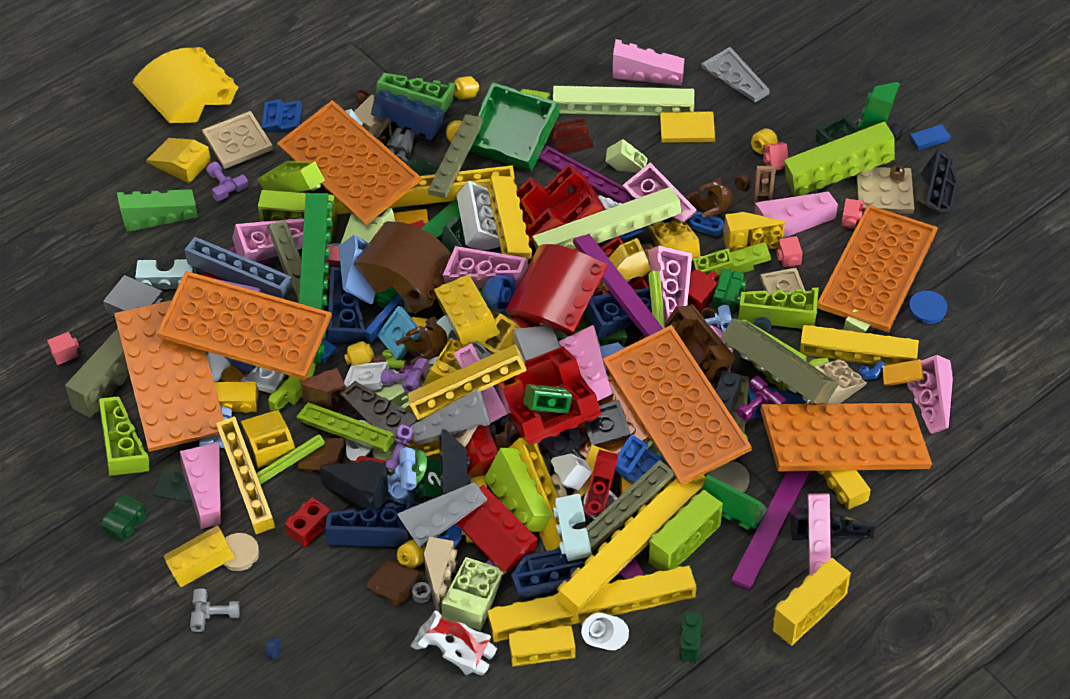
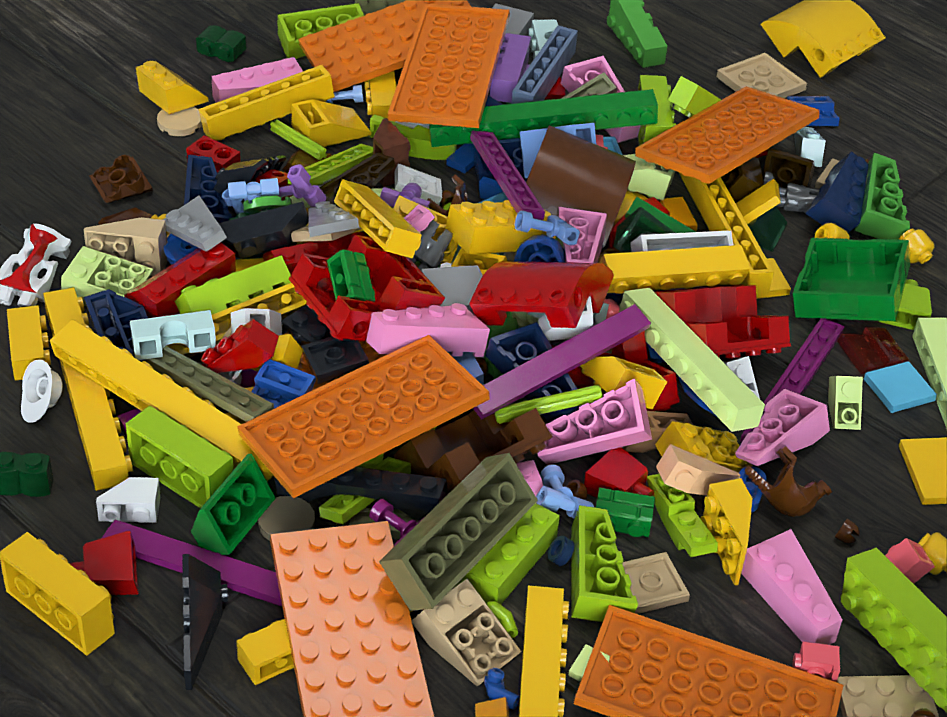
camera: 80 degrees right, 10 degrees down
yellow slope [146,138,211,184] -> none
light grey bar [190,589,240,632] -> none
medium lavender bar [206,162,249,202] -> none
dark blue tile [265,637,281,659] -> none
yellow head [345,341,375,366] -> none
olive plate [428,114,483,198] -> none
medium nougat slope [753,166,776,205] -> none
coral brick [776,236,803,268] -> none
bright pink plate [808,493,831,575] -> none
none -> red torso [69,531,139,595]
none -> reddish brown slope [89,155,154,203]
none -> white slope [96,477,161,523]
none -> magenta tile [470,131,545,220]
none -> medium blue bar [515,210,580,245]
none -> light nougat slope [656,444,741,495]
none -> yellow tile [736,179,781,224]
none -> medium azure tile [864,361,937,413]

